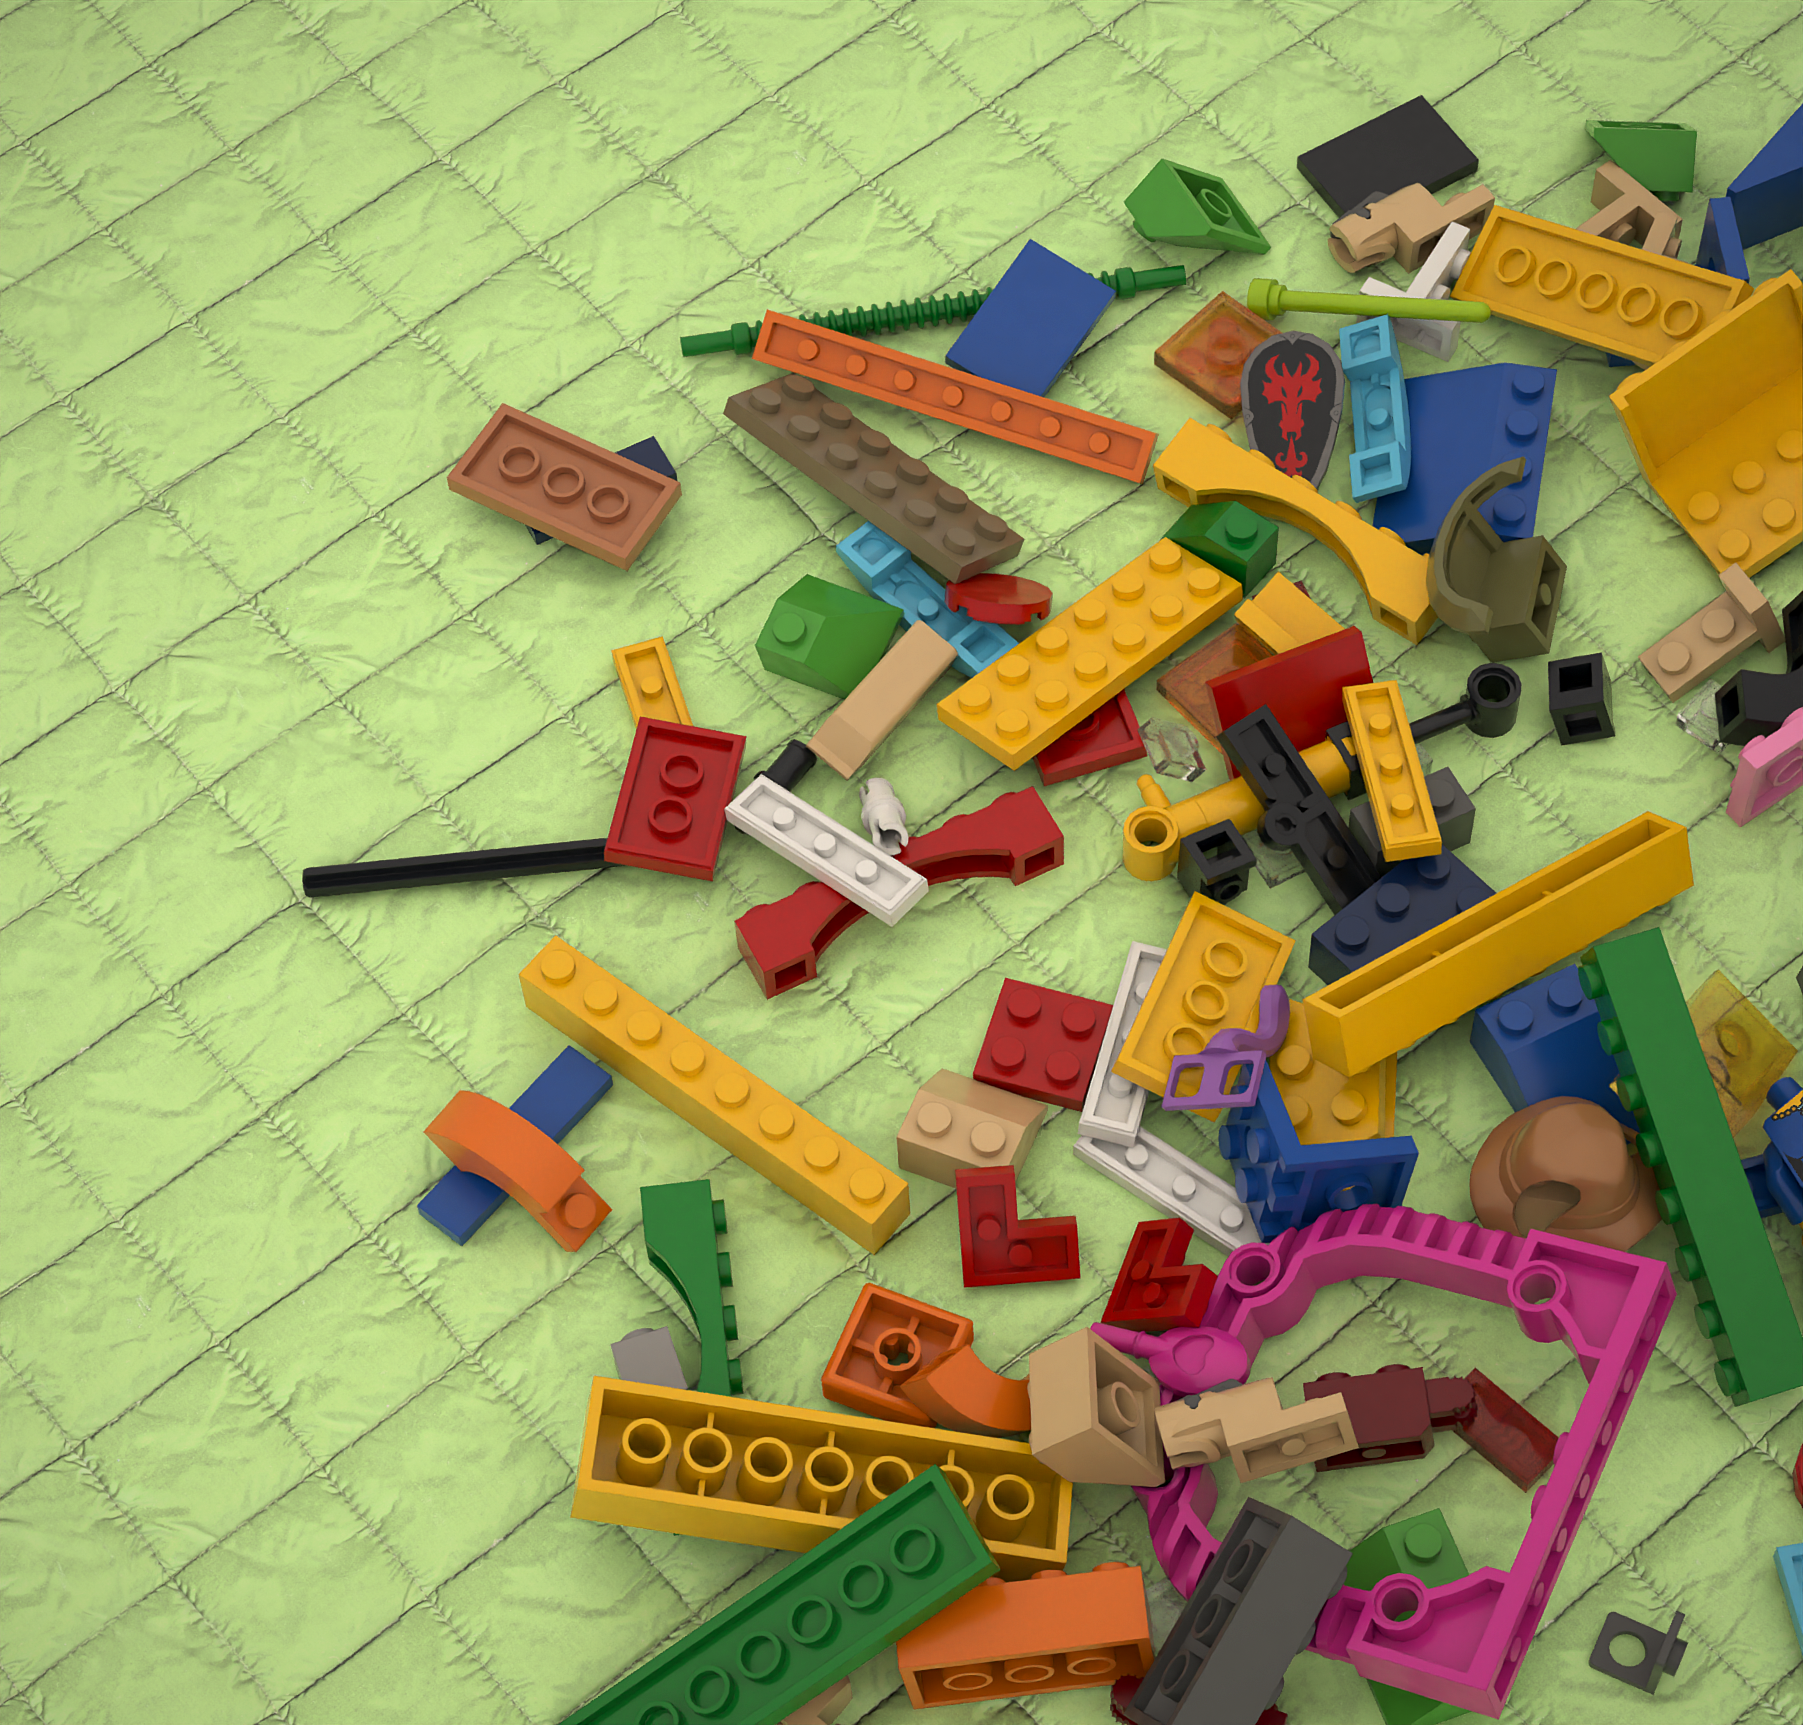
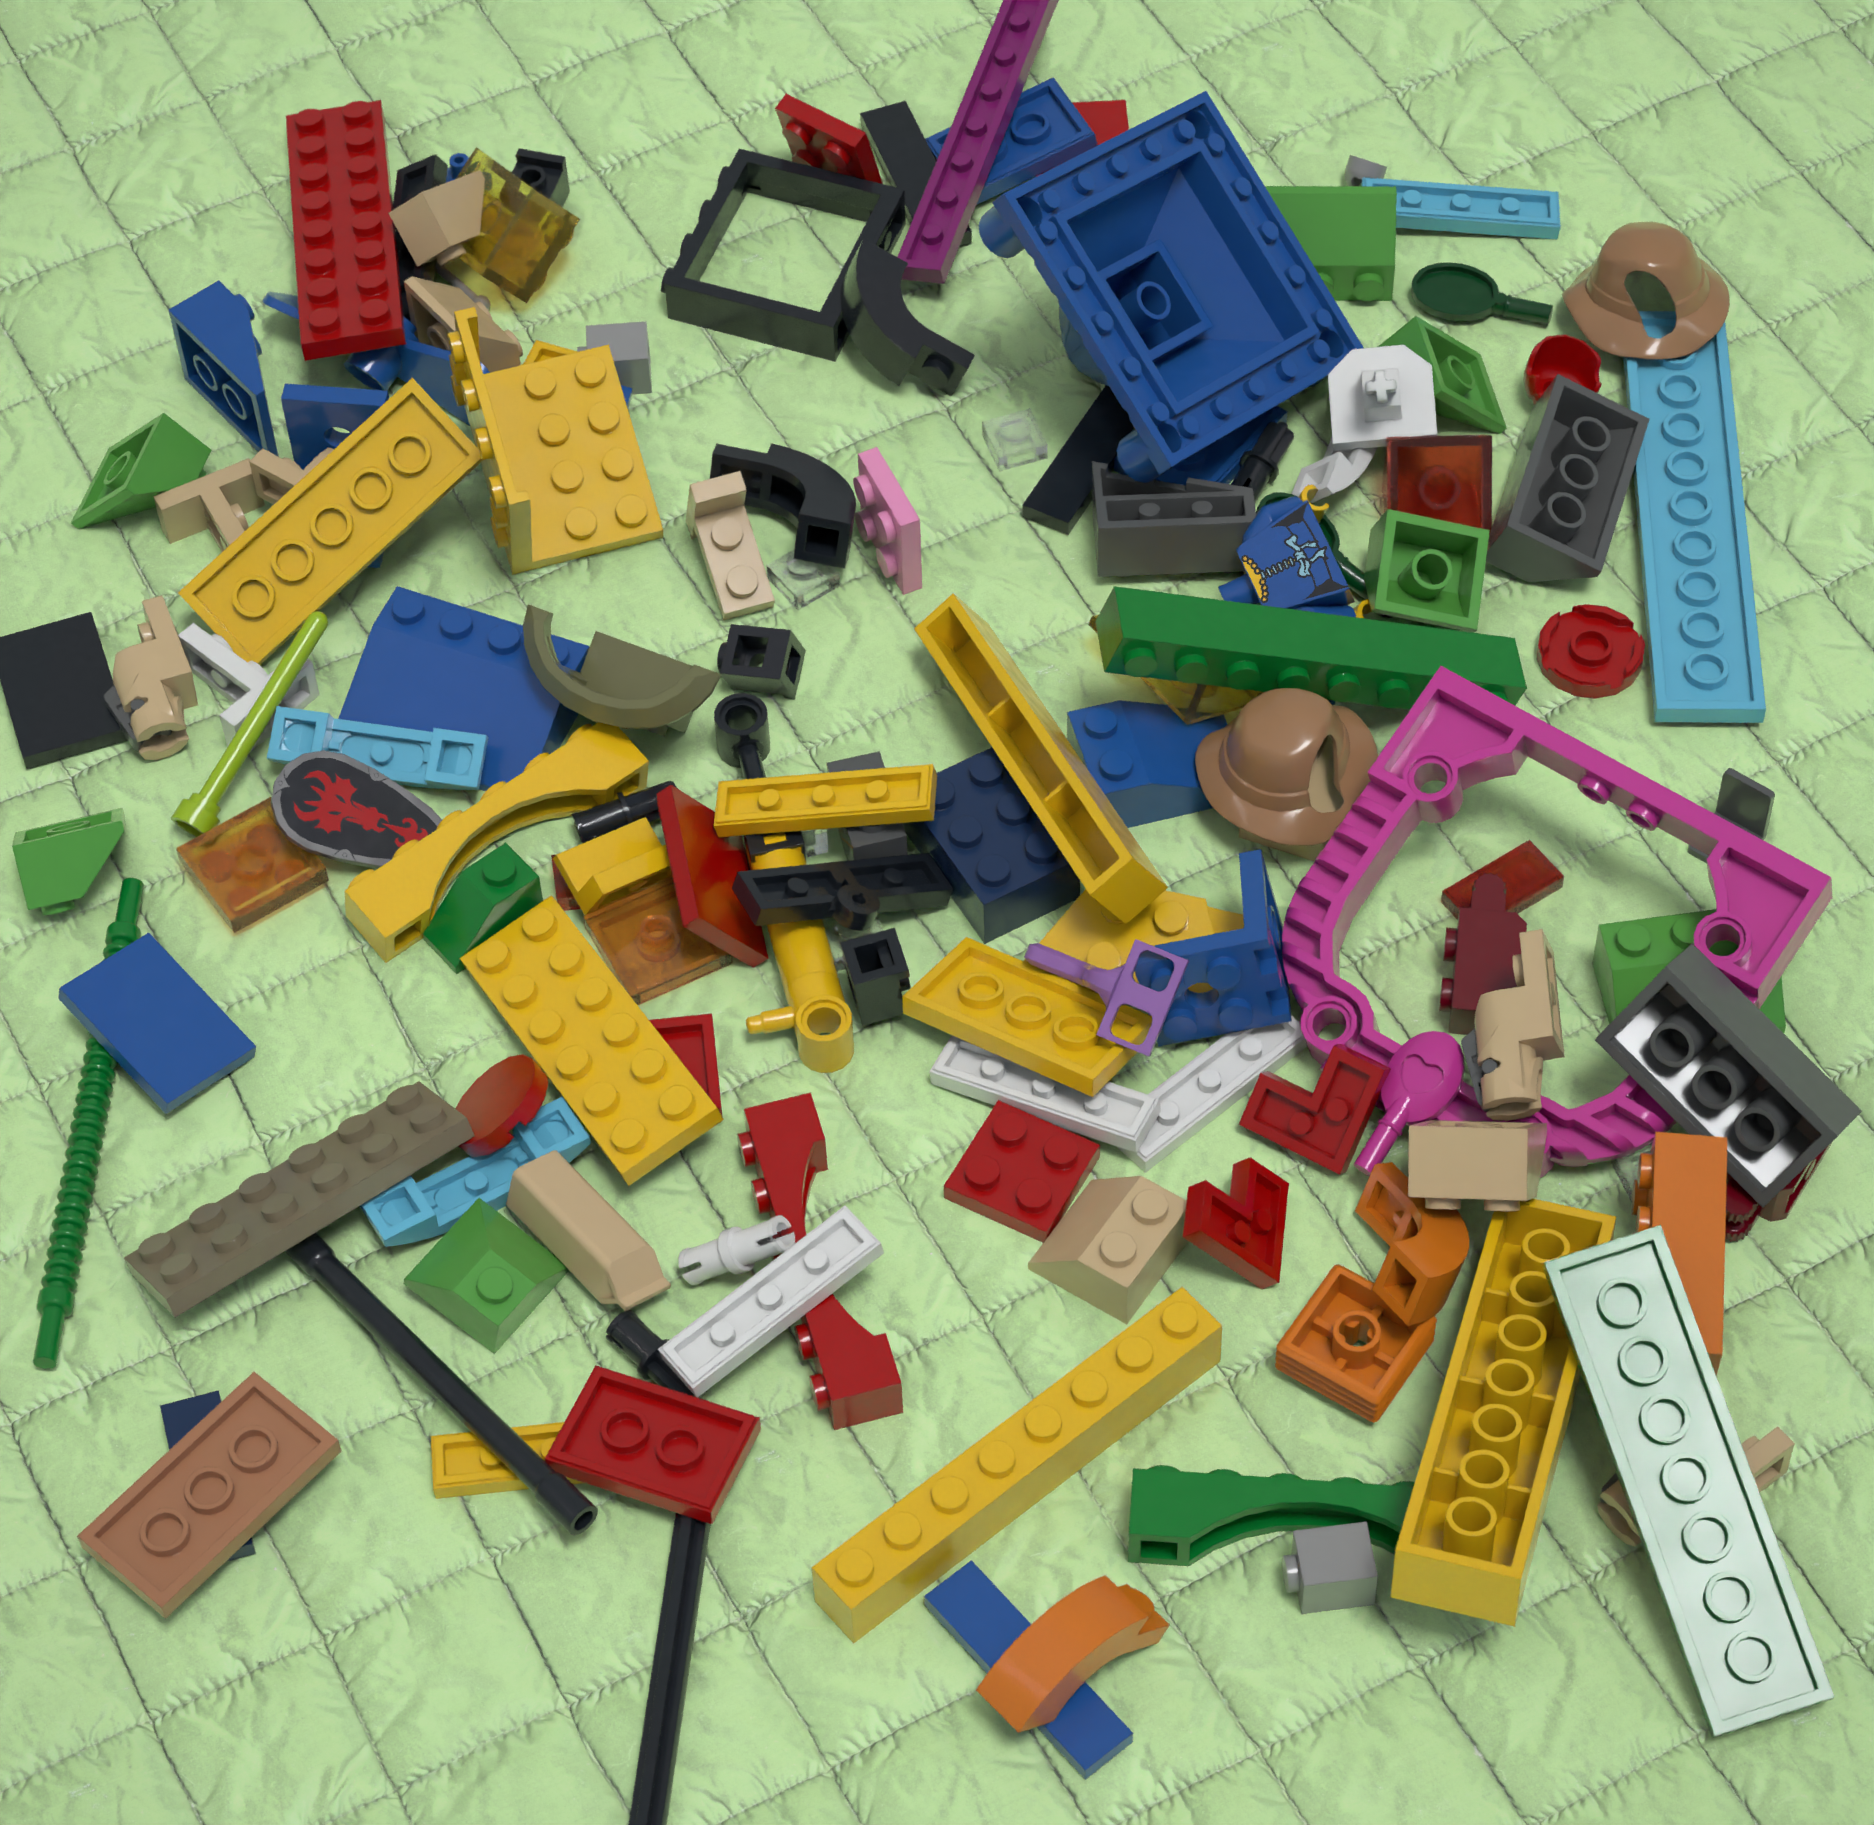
camera: 80 degrees left, 5 degrees down
orange plate [752,309,1159,484] -> none
clear plate [1137,717,1207,782] -> none
none -> black piece [285,1233,598,1535]
none -> black axle [572,781,677,843]

